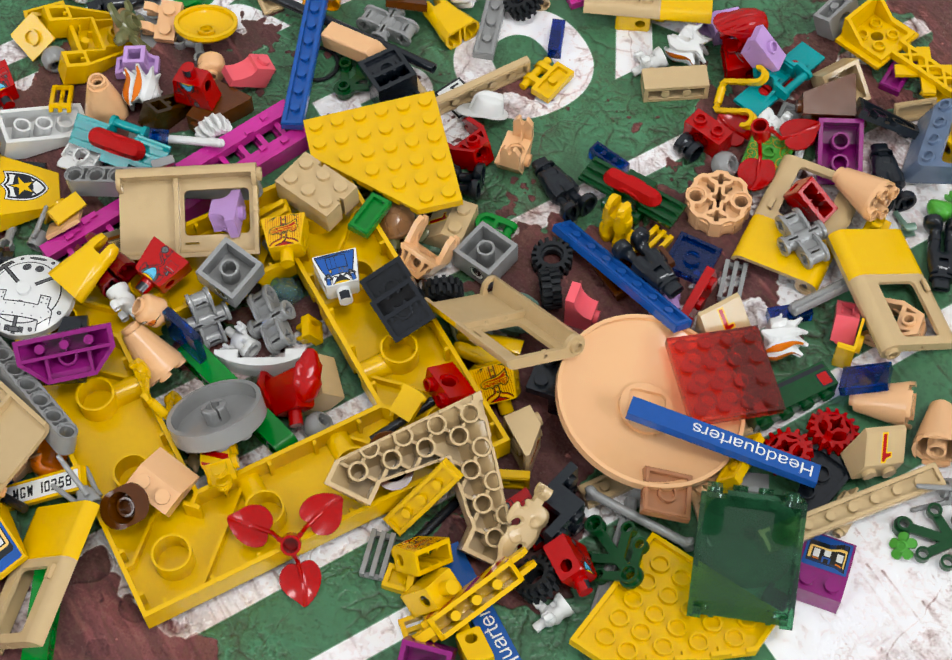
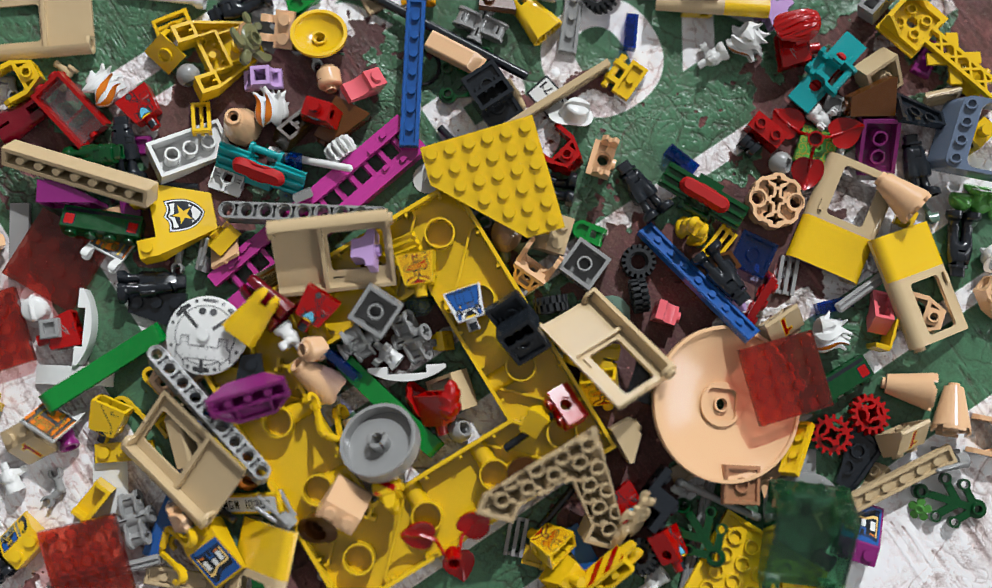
camera: 10 degrees left, 25 degrees up
tan piece [275,151,359,232] -> none
green tile [347,192,392,239] -> none
yellow tile [383,458,464,536] -> none
yellow tile [499,469,530,489] -> none
blue tile [625,396,821,488] -> none
tan brick [640,65,710,103] -> none
yellow piece [713,65,769,130] -> none
lavender brick [741,24,786,72] -> none
light grey axle [775,207,830,269] -> none
red torso [783,176,838,223] -> none
clear blue tile [838,362,893,396] -> none

